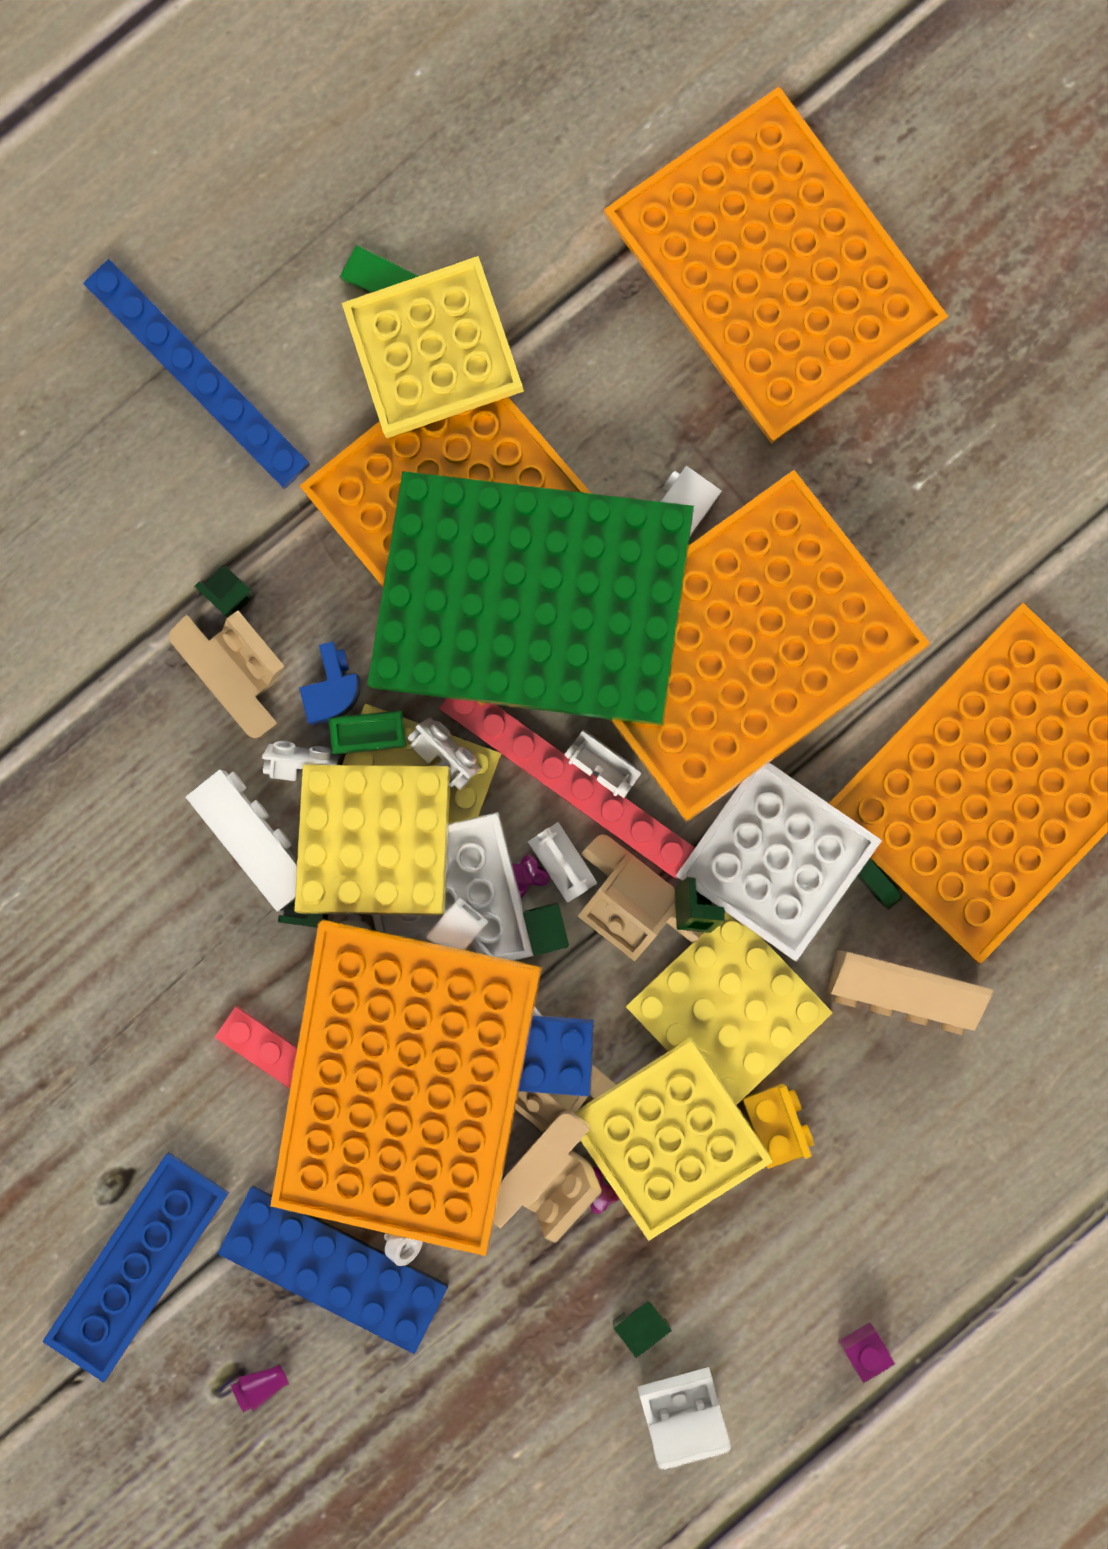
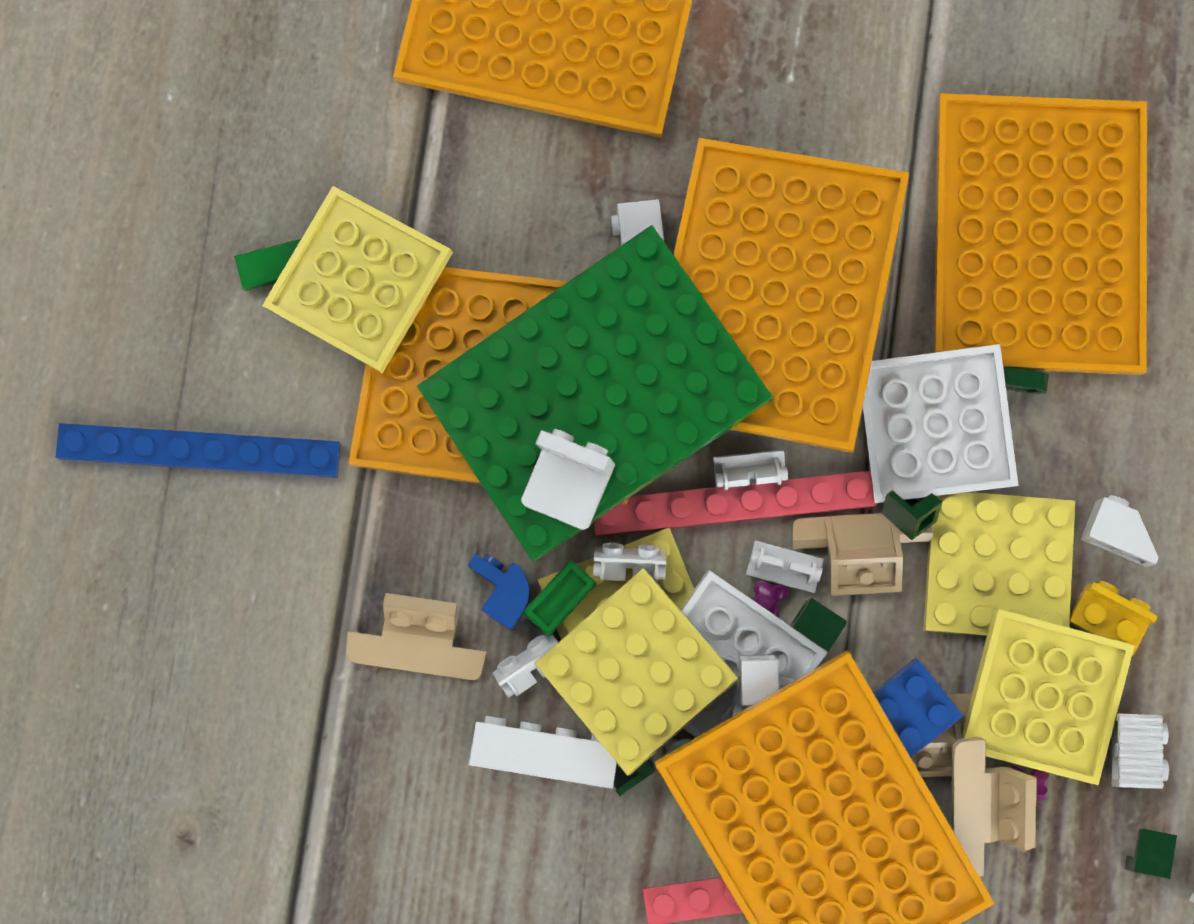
camera: 40 degrees left, 5 degrees down
dark green panel [194,565,256,618] -> none
tan slope [826,950,993,1035] -> none
none -> white bracket [521,429,615,530]
none -> white slope [1080,495,1159,567]
none -> white brick [1111,714,1169,789]

